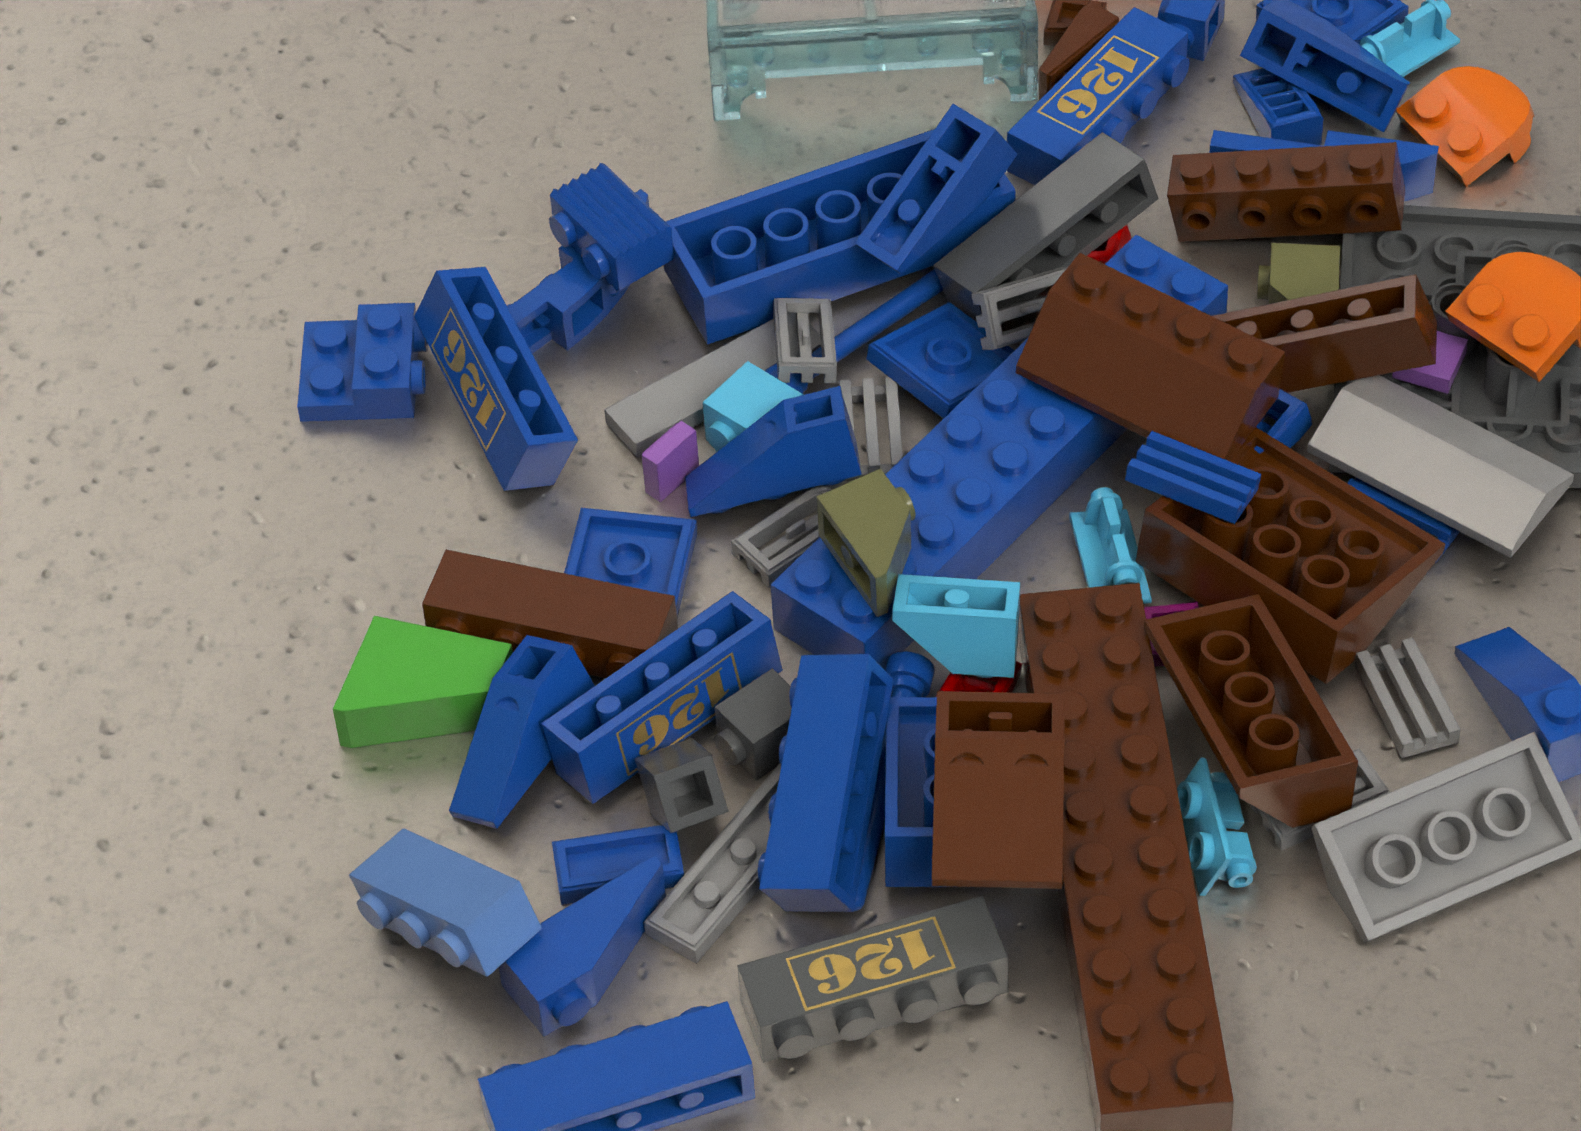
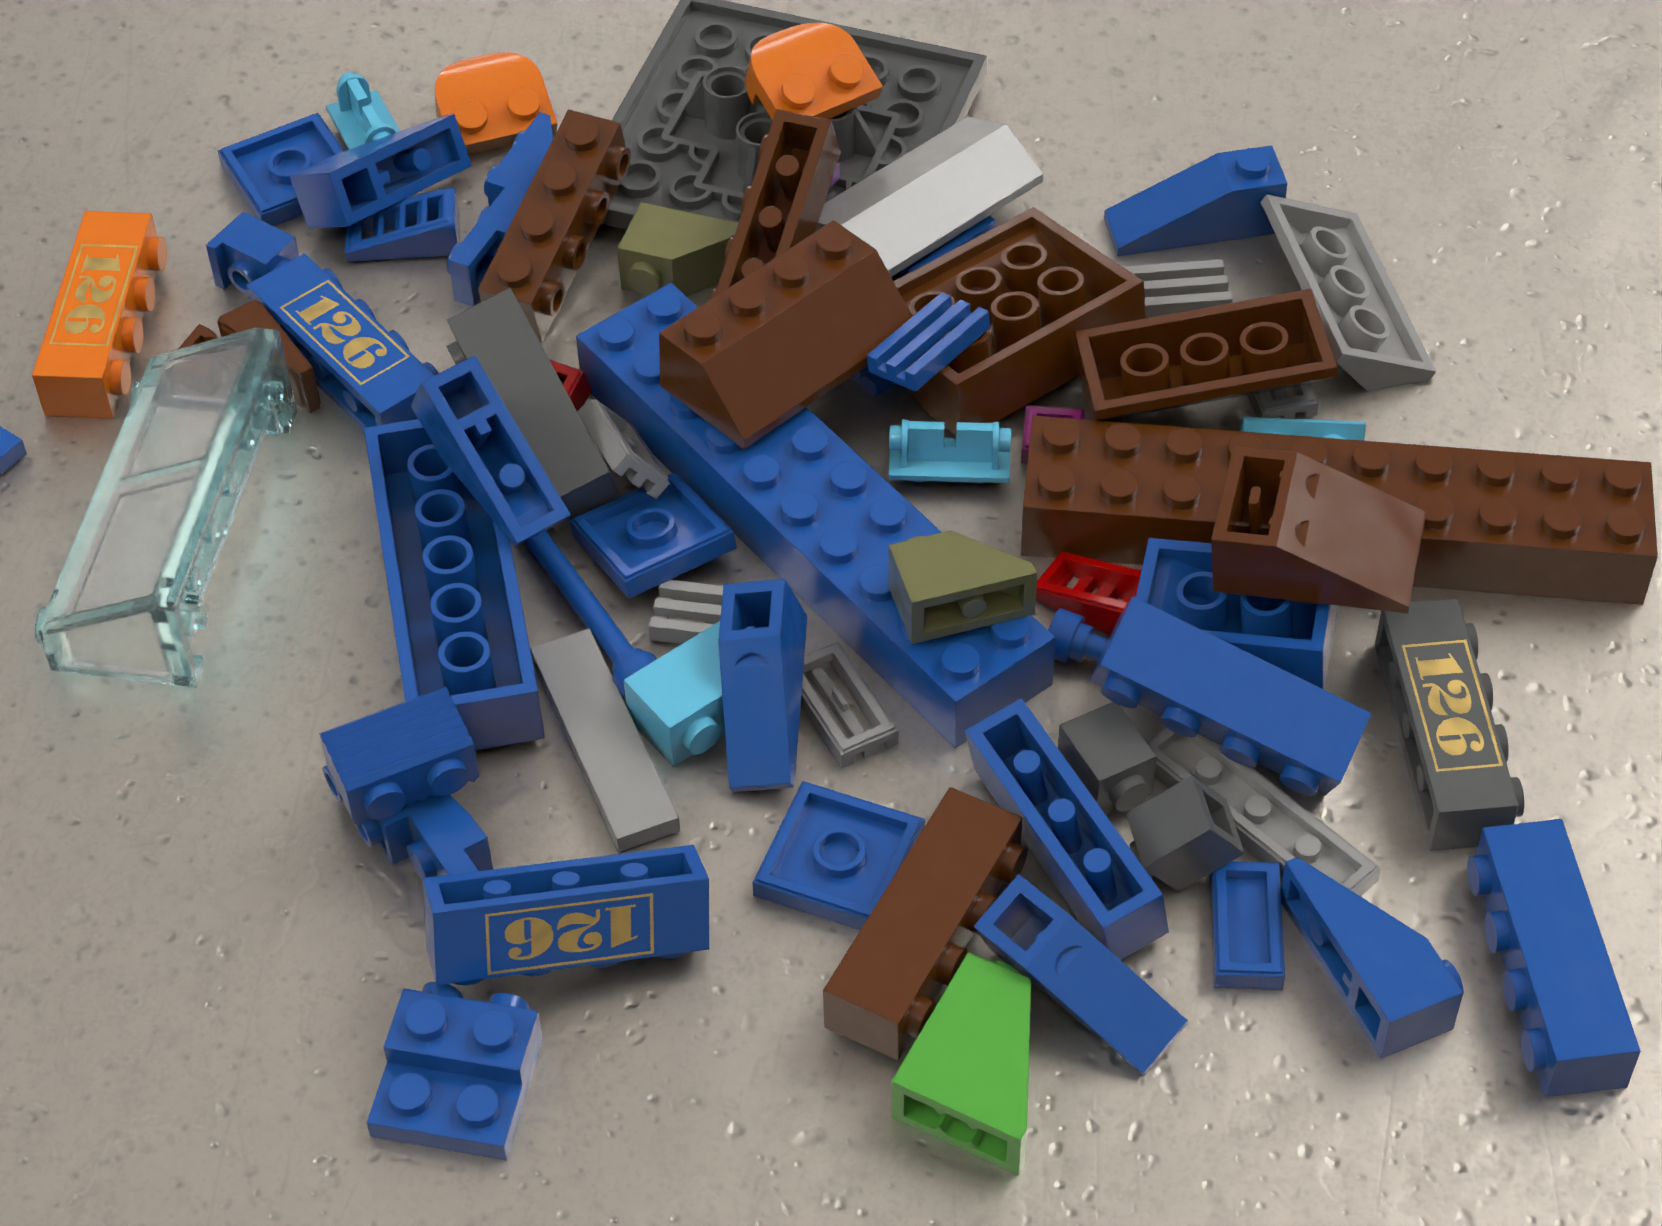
camera: 80 degrees left, 0 degrees up
medium blue brick [349,828,542,977] -> none
medium lavender tile [642,421,699,503] -> none
light grey tile [773,298,837,383] -> none
medium azure slope [892,574,1020,678] -> none

